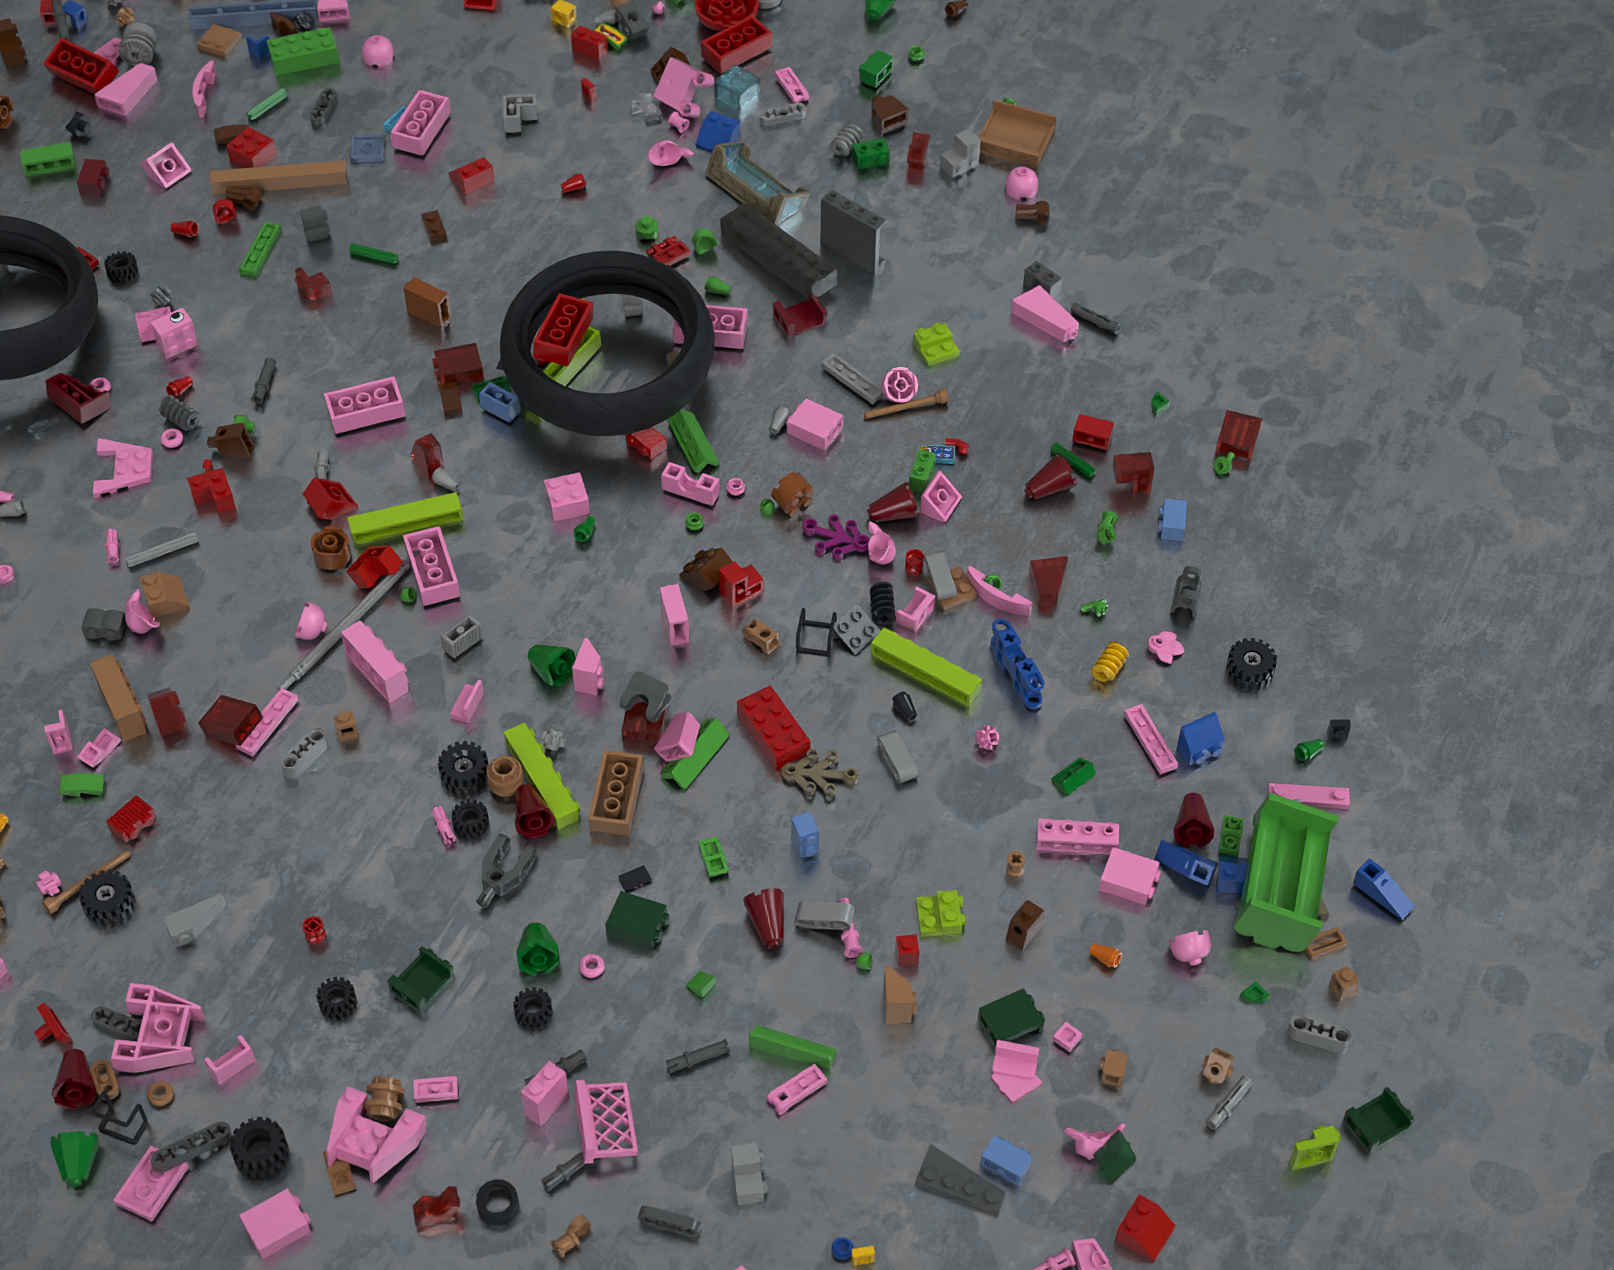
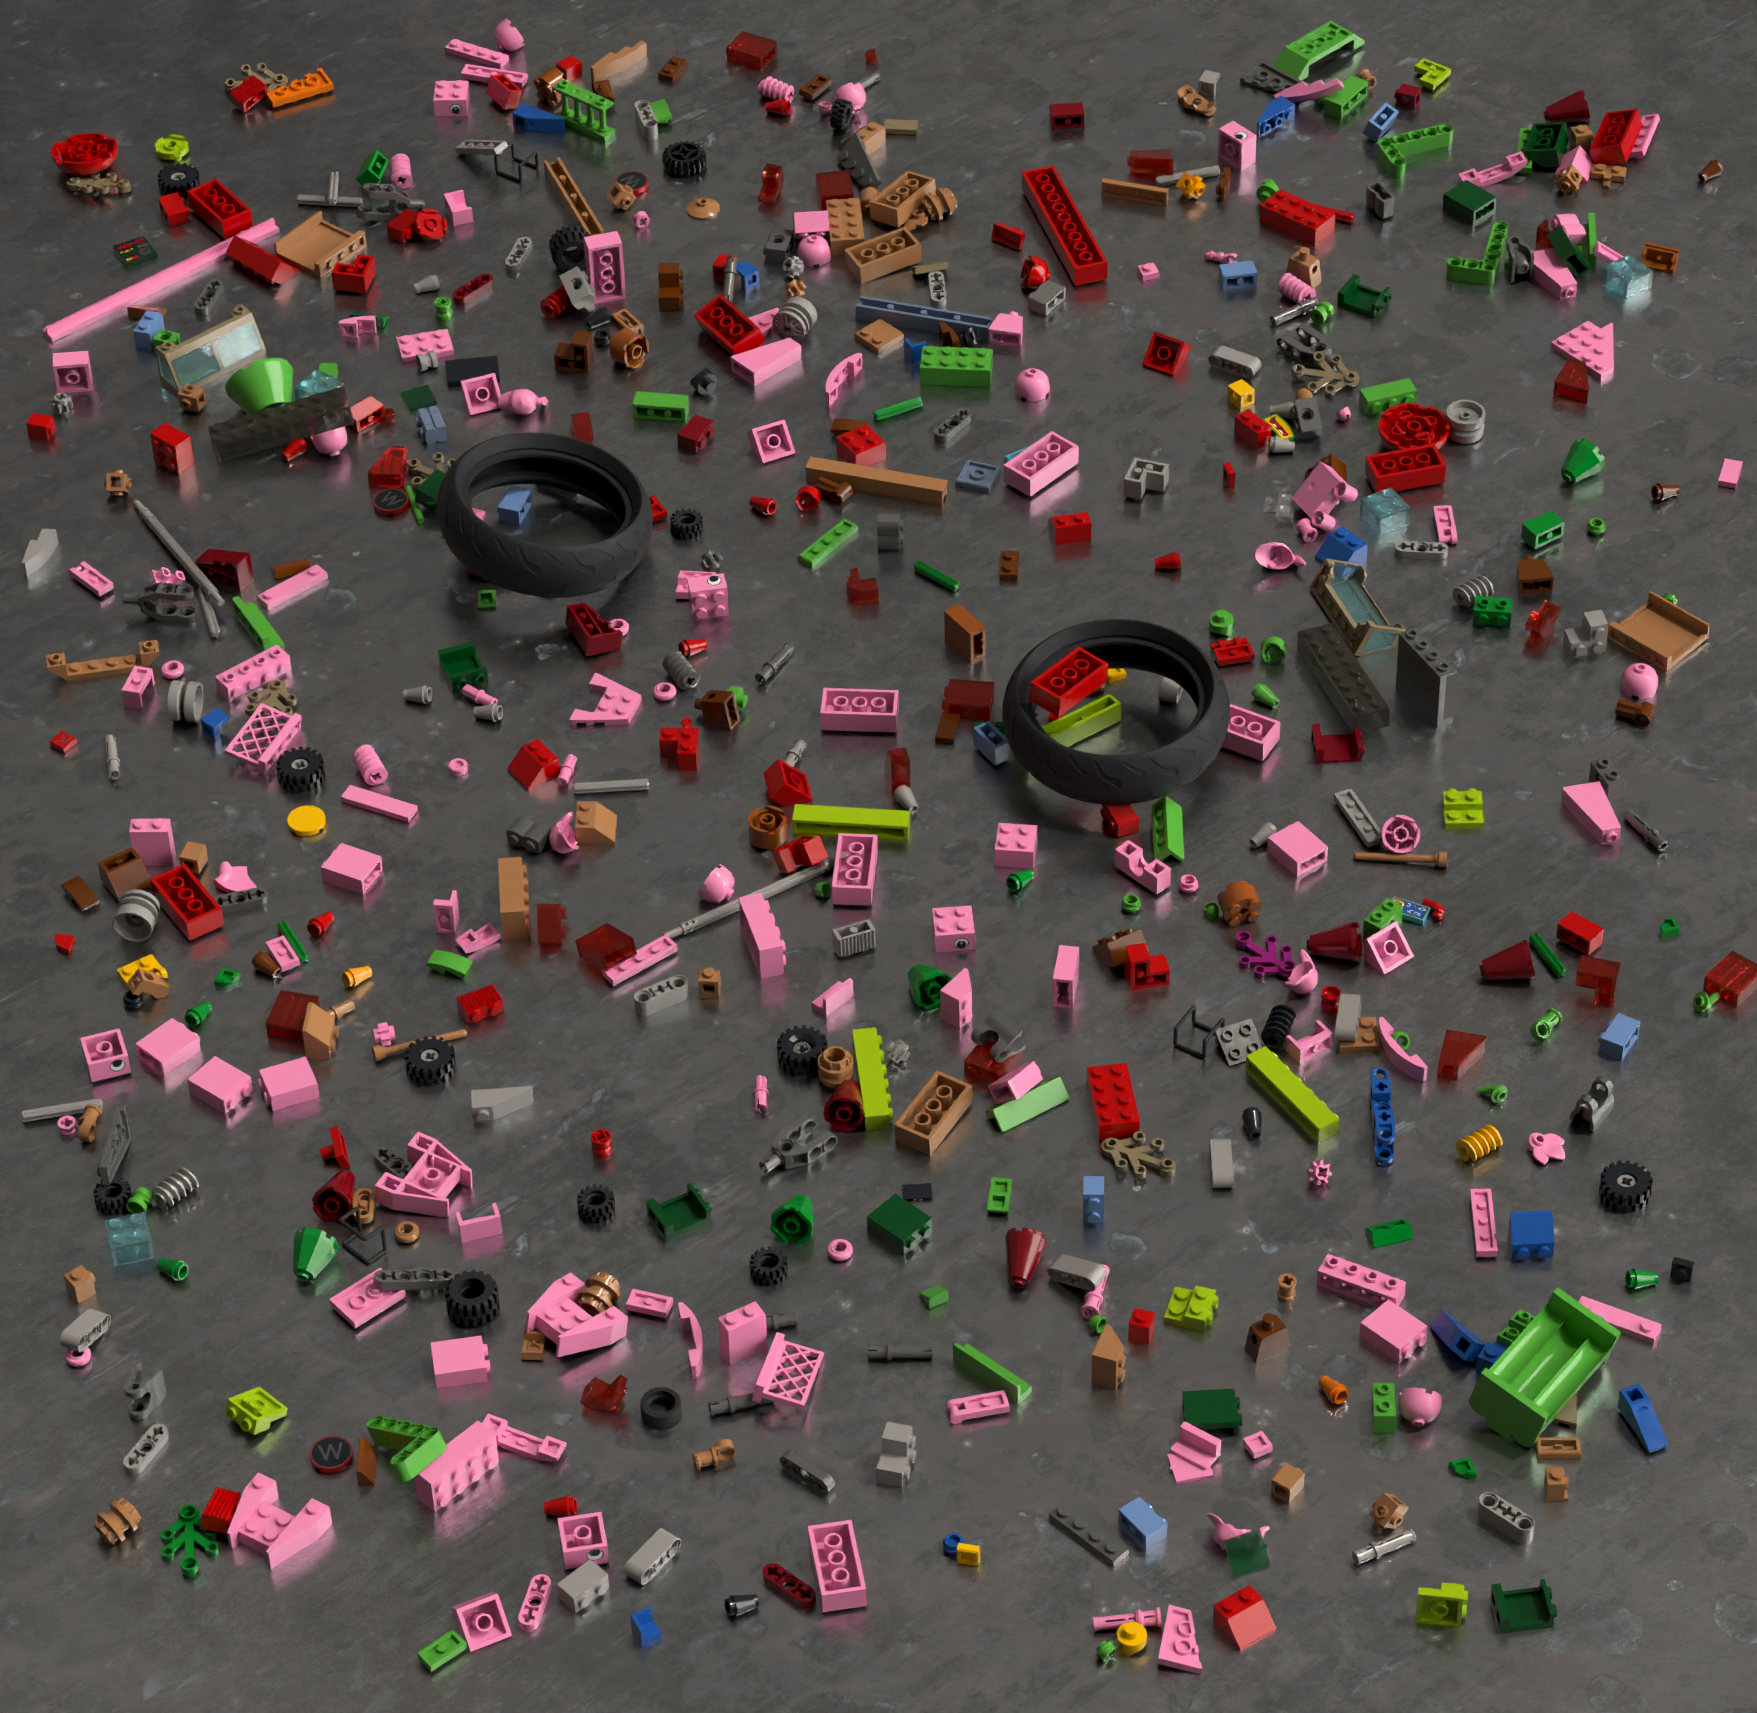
camera: 25 degrees right, 10 degrees down
black tyre [451,799,489,838] -> none
medium nougat leg [742,619,780,655] -> none
dark red cone [1174,793,1214,848] -> none
none -> red slope [507,739,560,791]
none -> bright pink slope [678,1302,703,1380]
none -> bright pink brick [932,905,975,953]
none -> light grey cone [1268,436,1295,453]
none -> bright green brick [1371,1383,1396,1433]

